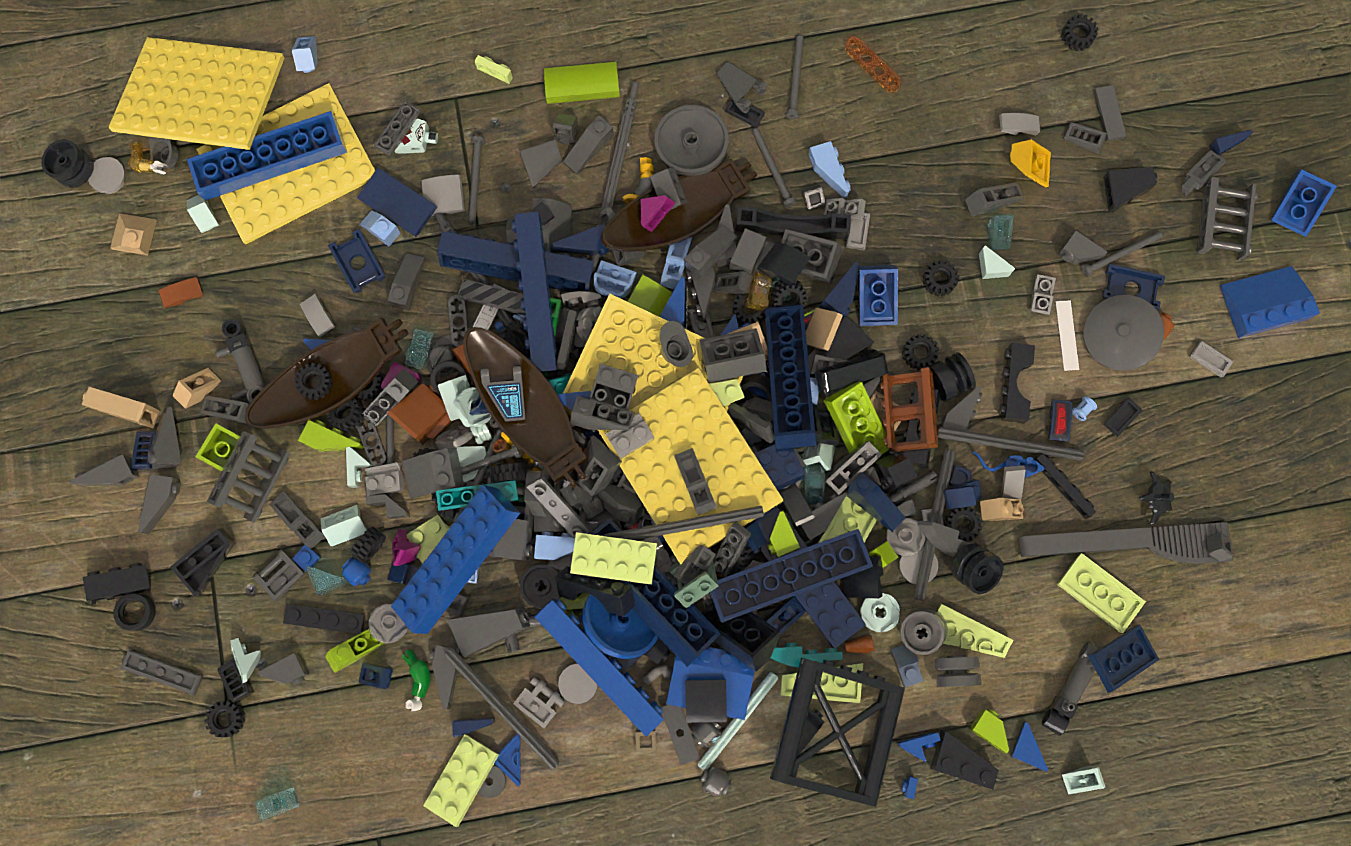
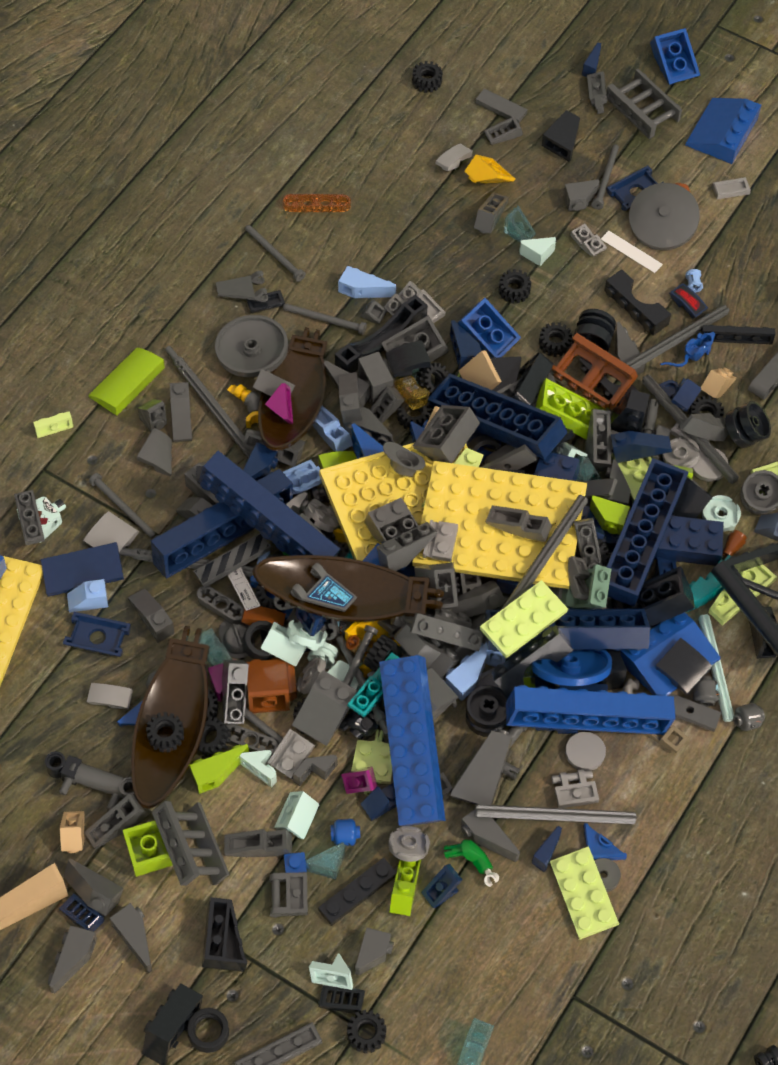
camera: 50 degrees left, 20 degrees down
black tyre [350,526,386,563] -> none
light grey tile [1001,466,1026,499] -> none
black tile [1103,397,1143,437] -> none

